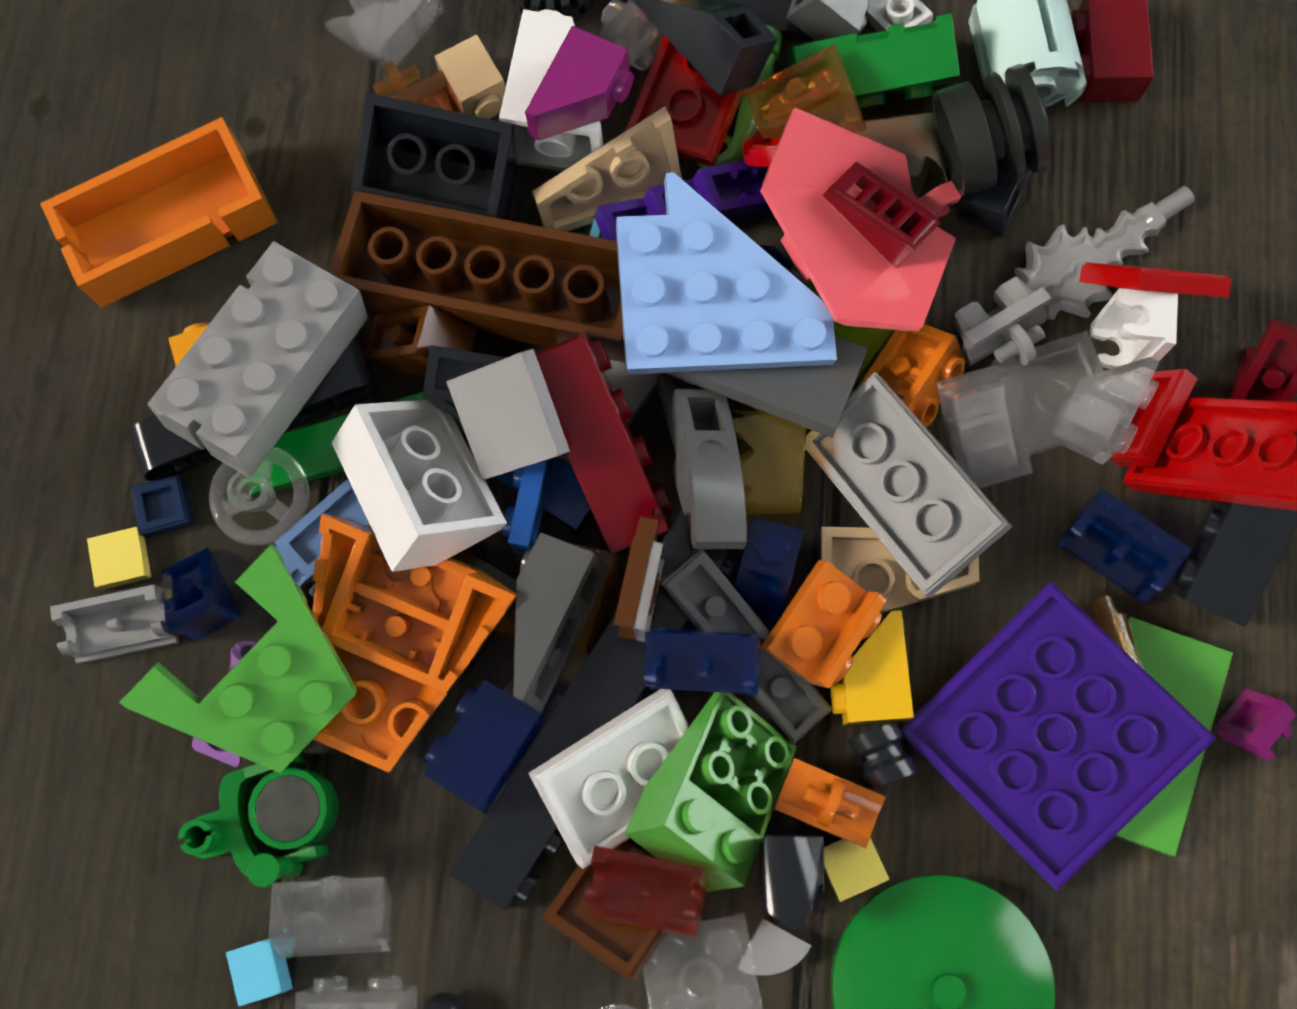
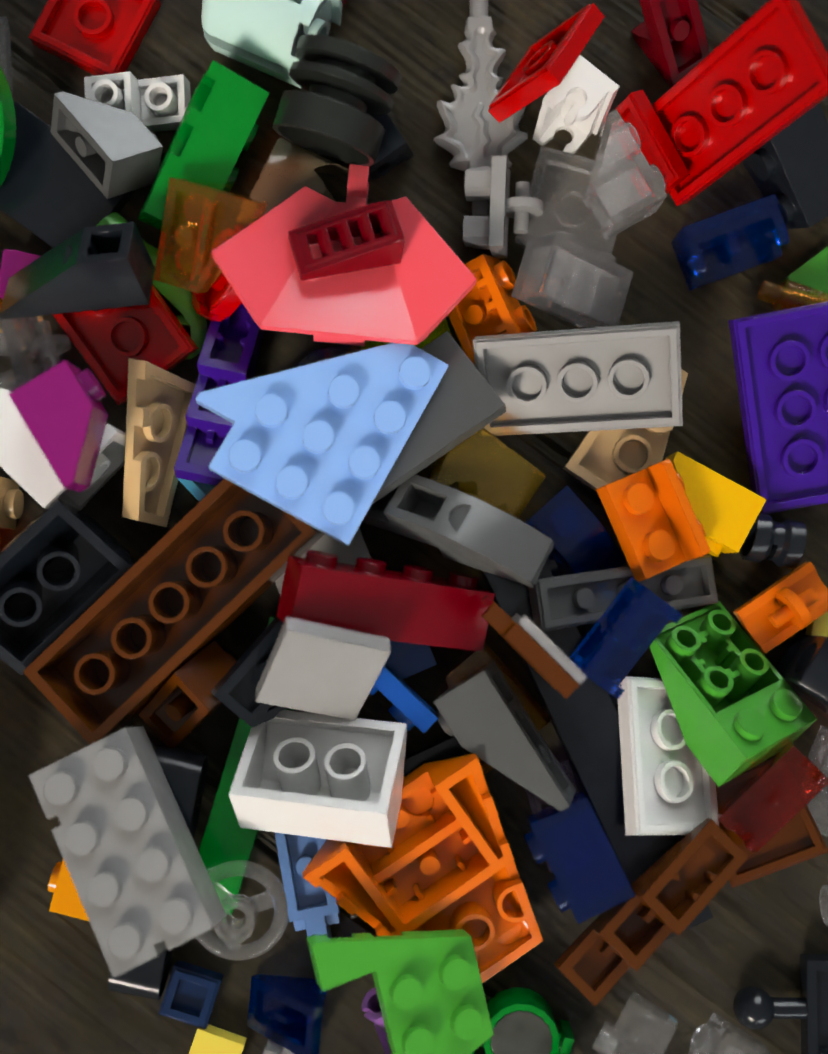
camera: 65 degrees left, 10 degrees up
none -> reddish brown slope [554,818,749,1007]

